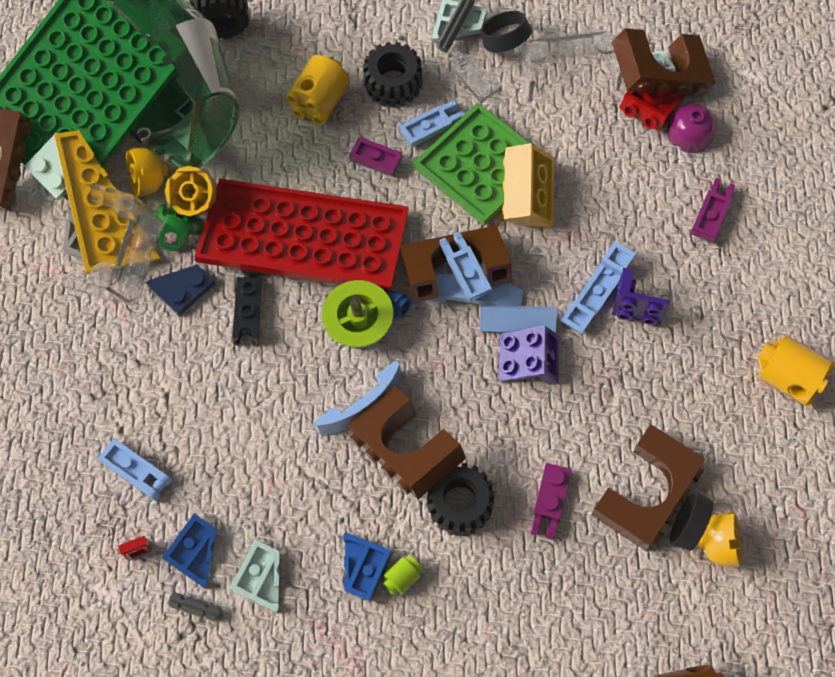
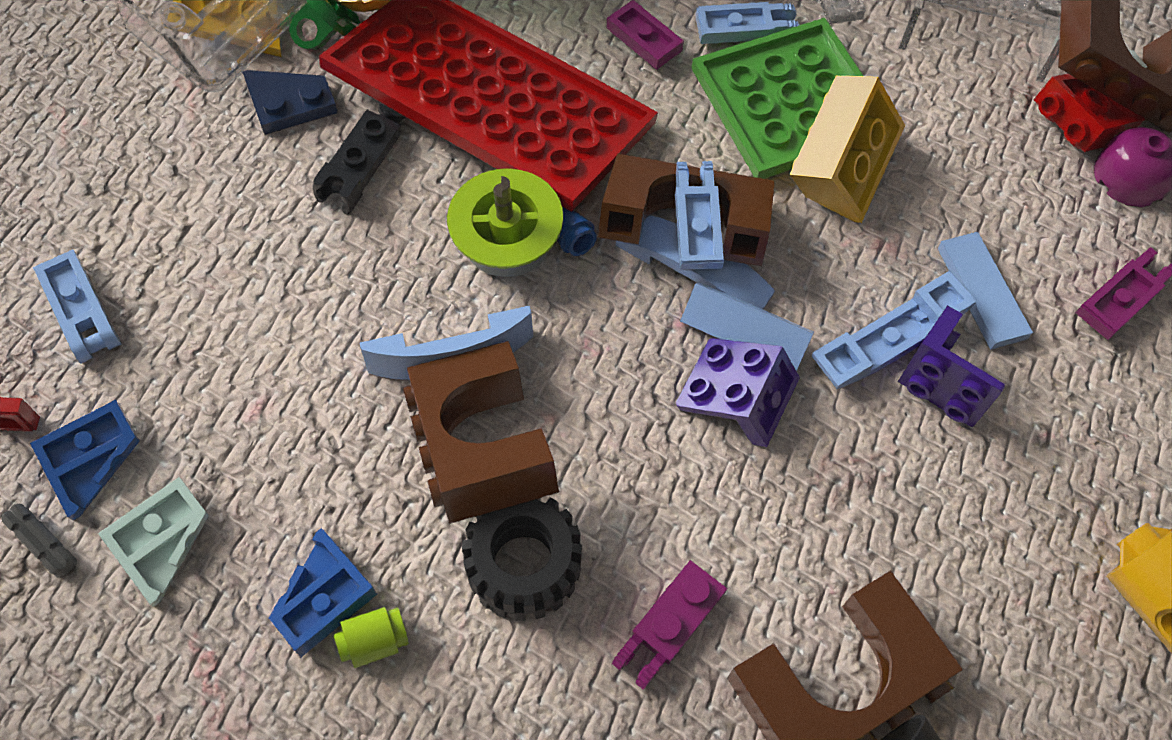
camera: 20 degrees right, 5 degrees down
none -> light blue tile [937,232,1033,350]

